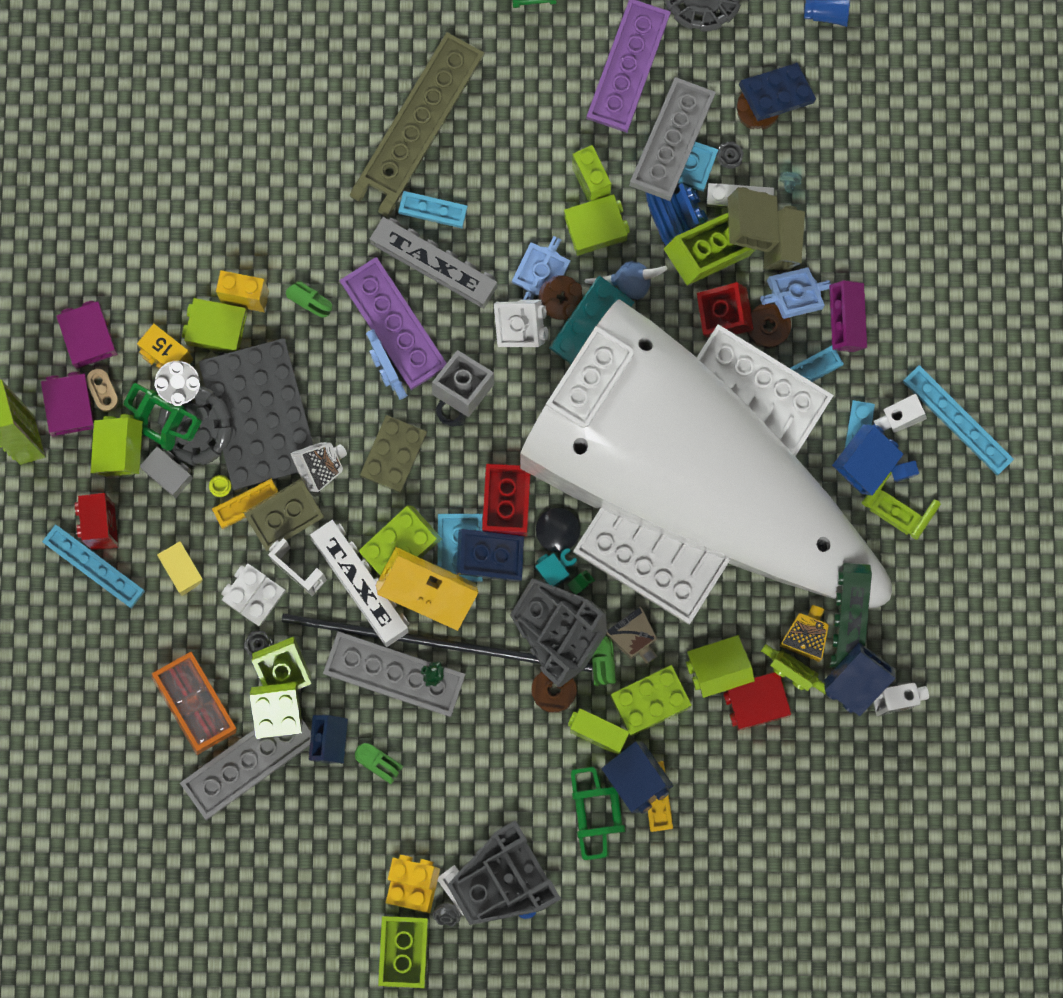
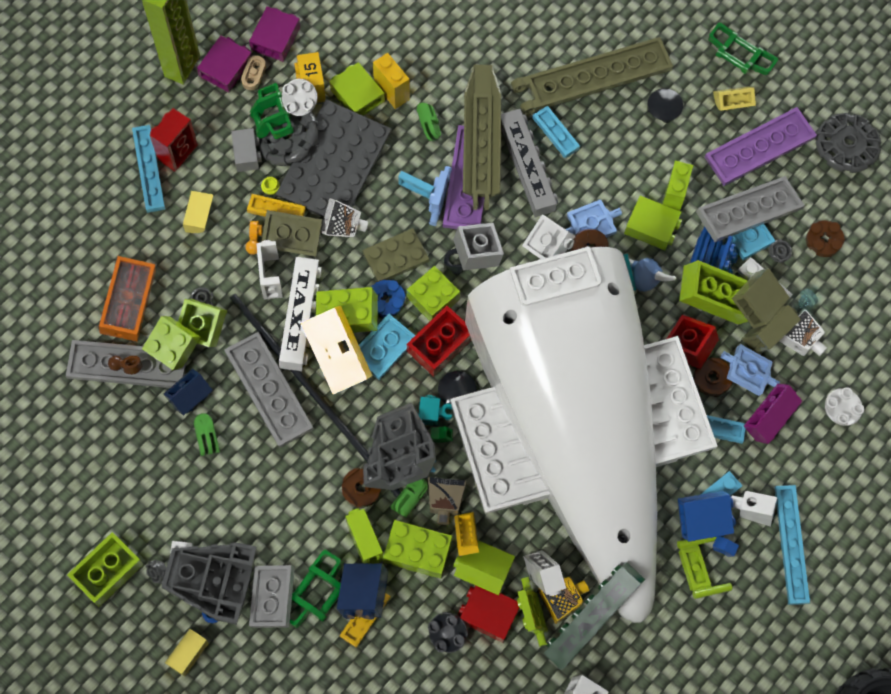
camera: 35 degrees right, 10 degrees down
lime brick [91,414,143,477] -> none
white plate [221,564,286,627] -> none
yellow plate [386,855,440,913] -> none
dark green plant [421,661,444,687] -> none
dark blue plate [456,529,524,582] -> none
dark blue plate [739,63,816,121] -> none
dark blue brick [824,642,896,716] -> none
none -> reddish brown plate [108,355,142,375]
none -> light yellow brick [165,629,209,677]
none -> light orange plate [245,221,263,255]
none -> light grey plate [249,565,295,628]
none -> blue plate [371,280,405,318]
none -> medium azure tile [398,171,434,199]
none -> lime brick [406,266,460,321]
none -> black dish [428,612,467,653]
none -> yellow plate [454,512,479,556]
none -> olive hinge [463,65,501,210]
none -> white brick [523,550,566,596]
none -> black dish [647,88,683,123]
none -> light yellow brick [713,86,756,111]
none -> torso [779,310,827,356]
none -> white dish [825,387,864,426]

